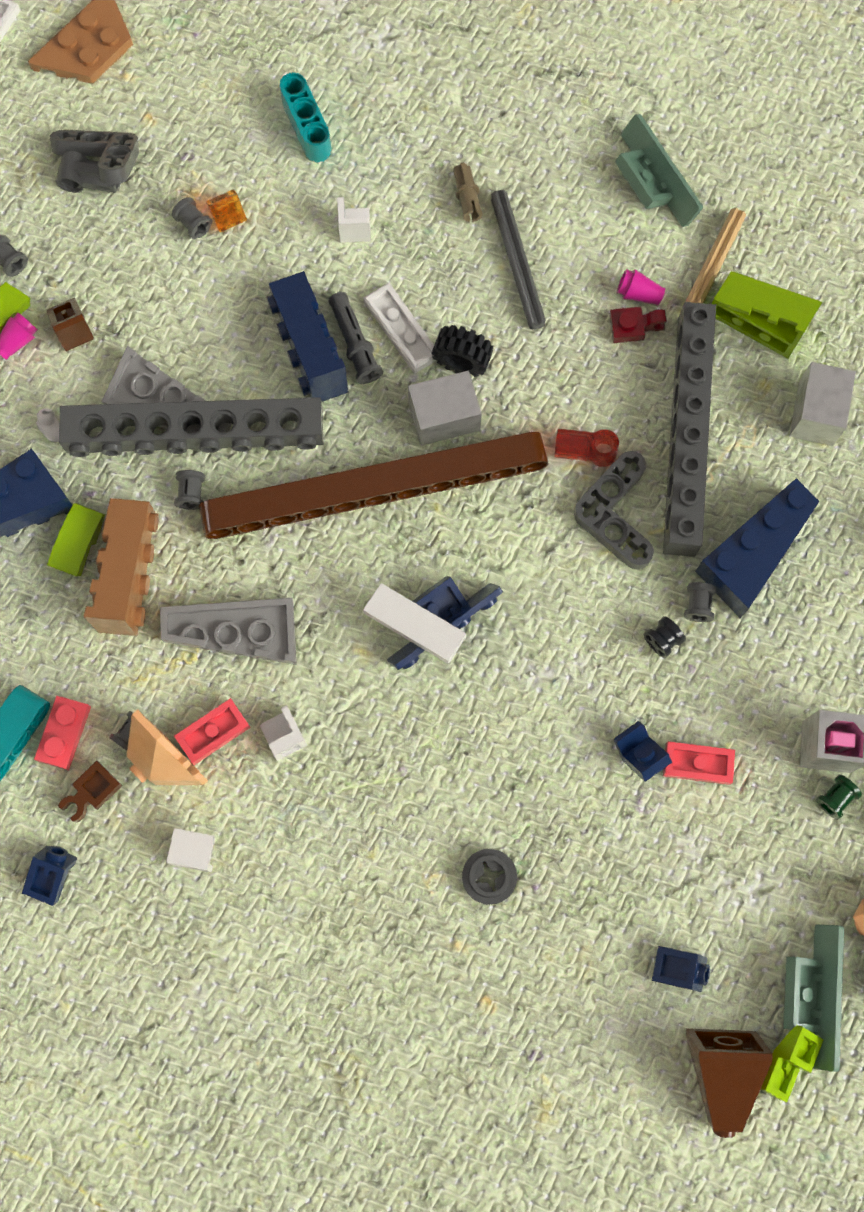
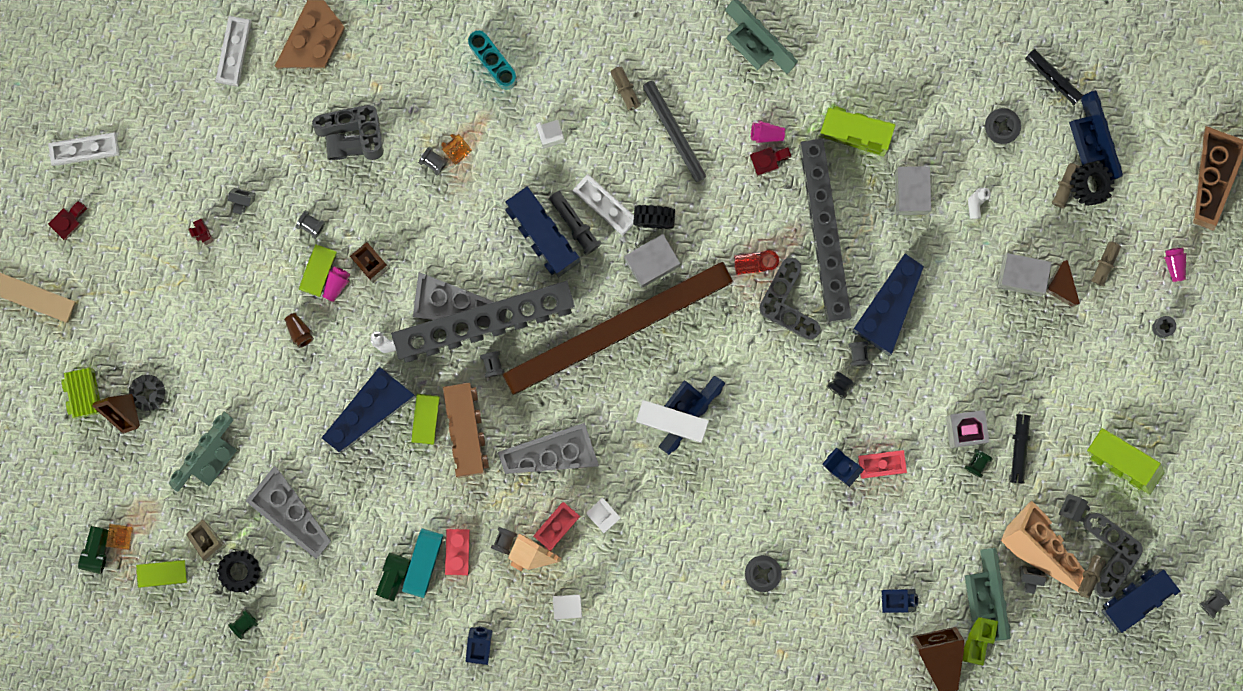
camera: 10 degrees left, 10 degrees up
reddish brown plate [58,760,123,823] -> none
tan axle [685,208,746,303] -> none

